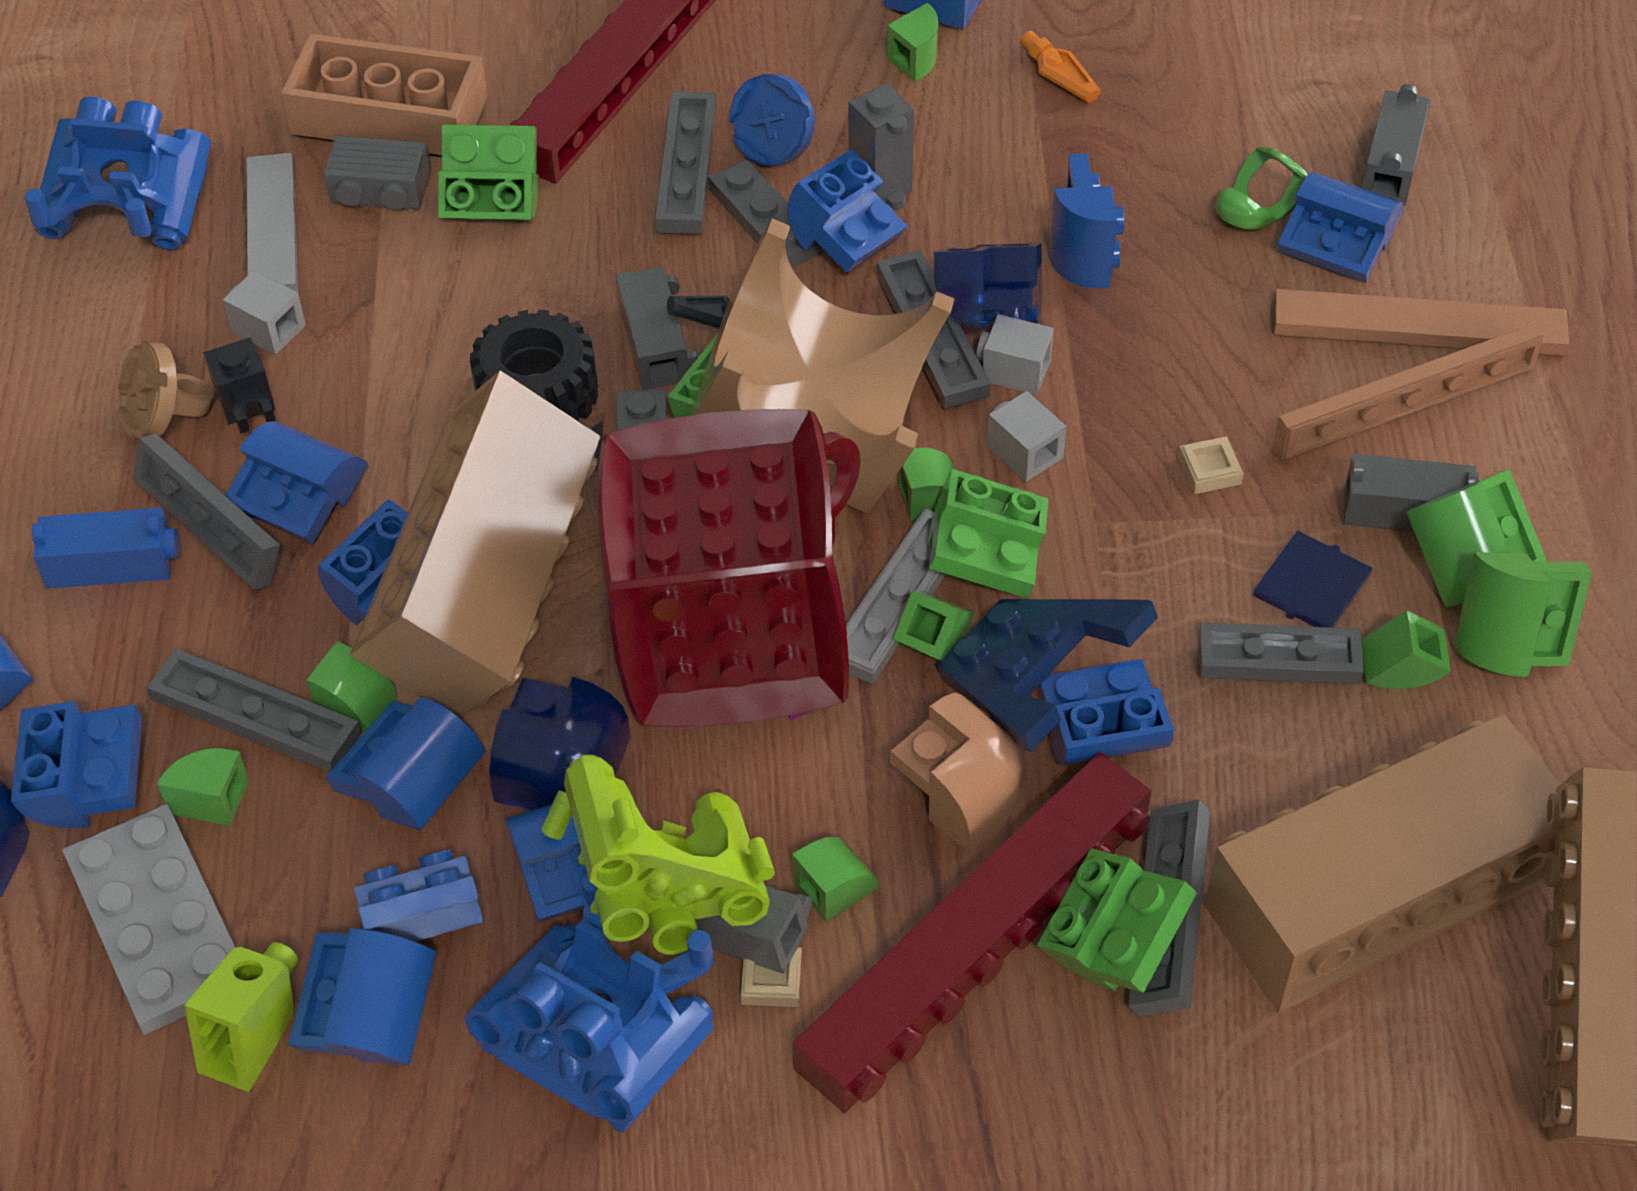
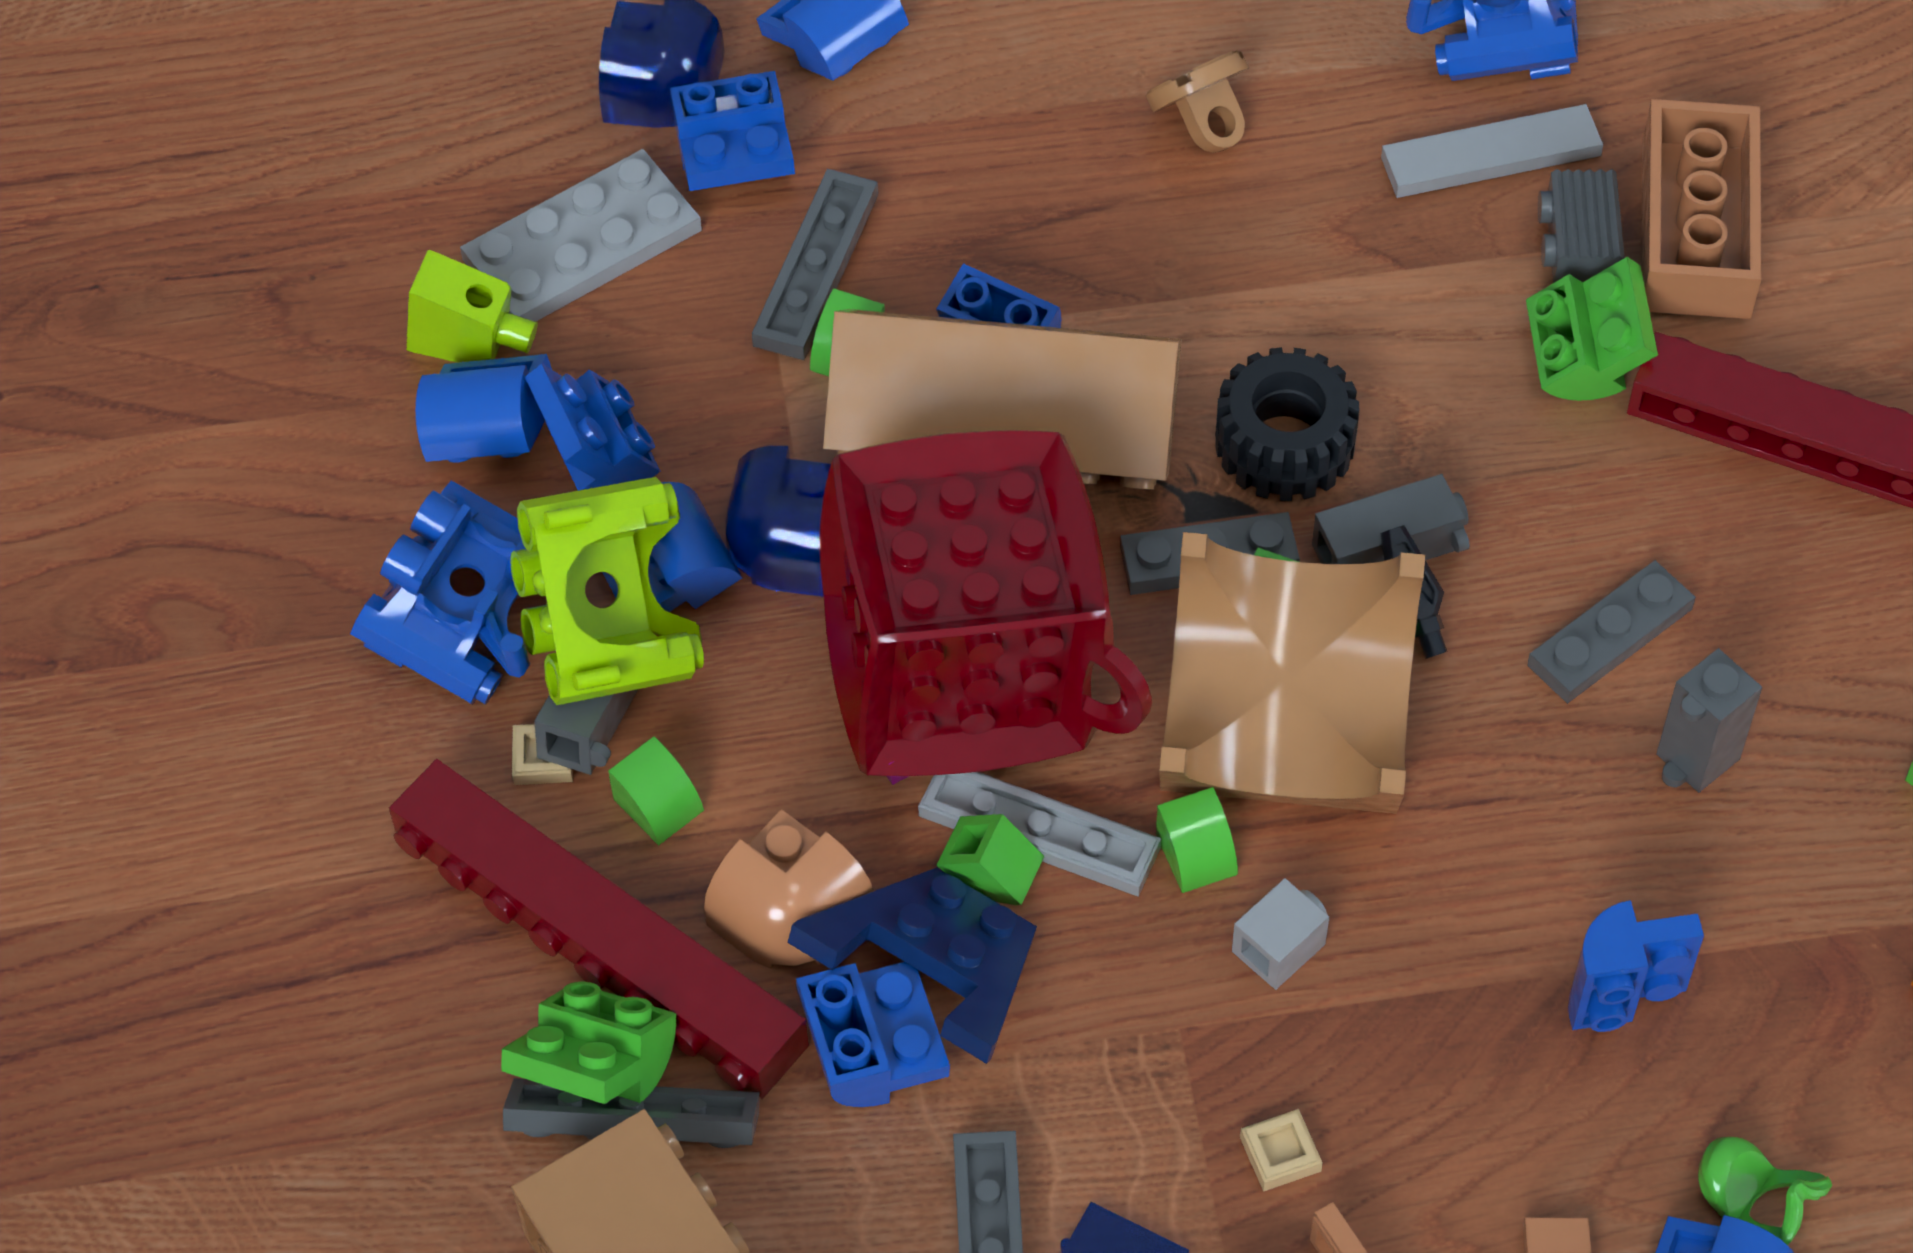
camera: 85 degrees right, 5 degrees up
blue brick [32,508,180,589] -> none
dark grey plate [133,433,280,591] -> none
bright green brick [157,748,249,826] -> none
black brick [203,337,276,434] -> none
light grey brick [222,270,306,355] -> none
blue brick [225,421,368,545] -> none
blue brick [326,696,486,830] -> none
dark grey plate [655,91,717,234] -> none
blue tile [729,74,816,165] -> none
blue brick [788,149,908,272] -> none
dark grey plate [877,250,991,409] -> none
bright green brick [927,468,1049,598] -> none
clear blue brick [934,243,1042,329] -> none
light grey brick [976,314,1054,395] -> none

